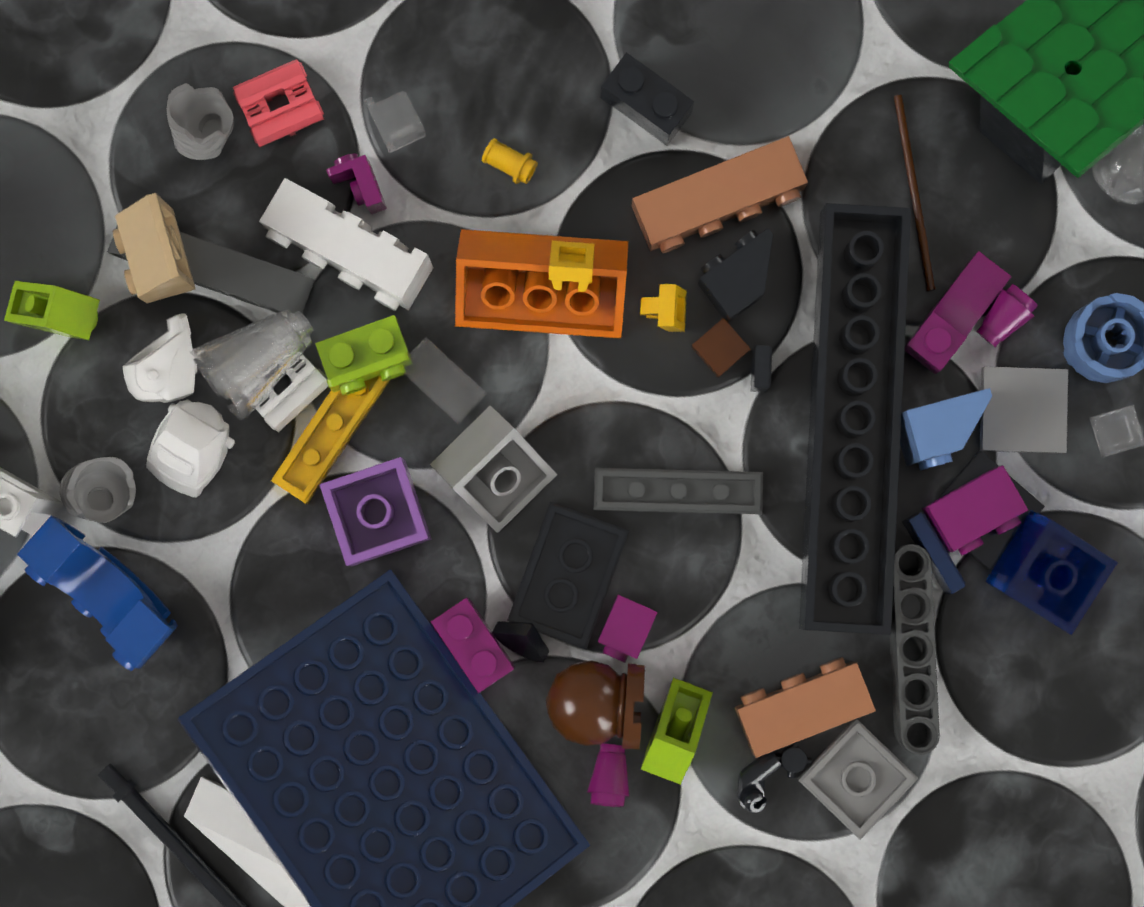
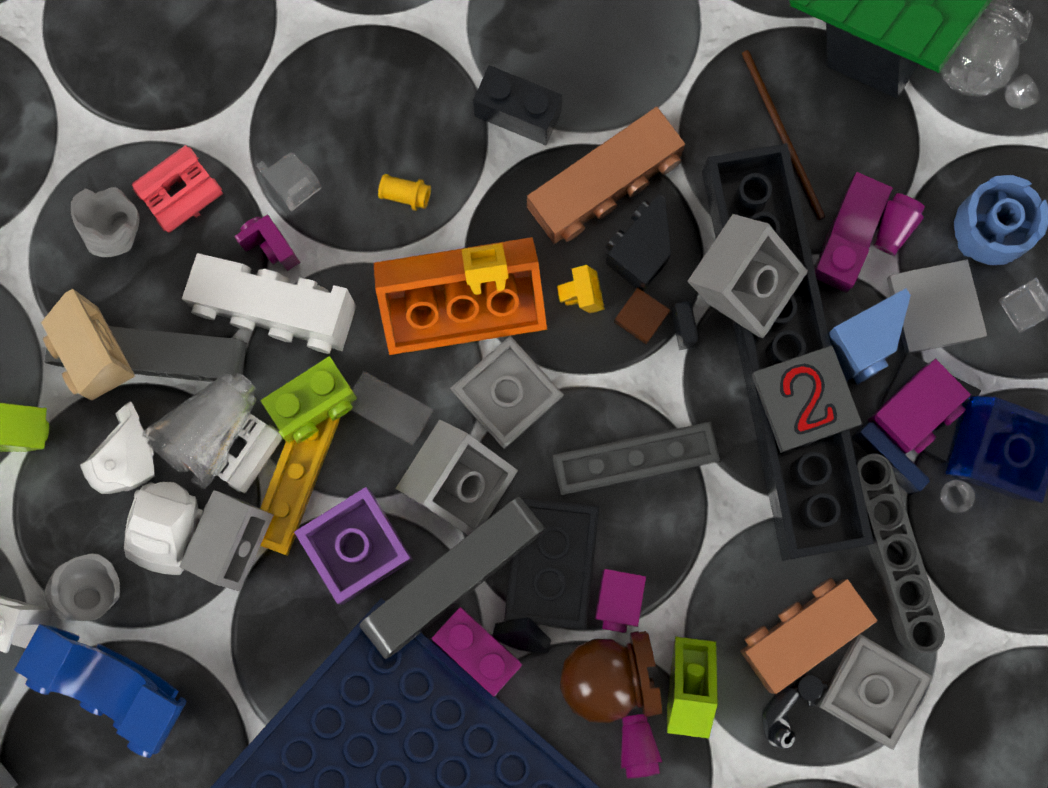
camera: 15 degrees left, 5 degrees down
none -> light grey brick [179,490,274,591]
none -> dark grey beam [359,497,546,659]
none -> light grey tile [450,336,564,450]
none -> light grey slope [687,214,808,338]
none -> dark grey tile [751,346,862,453]
none -> clear hinge [940,480,975,513]

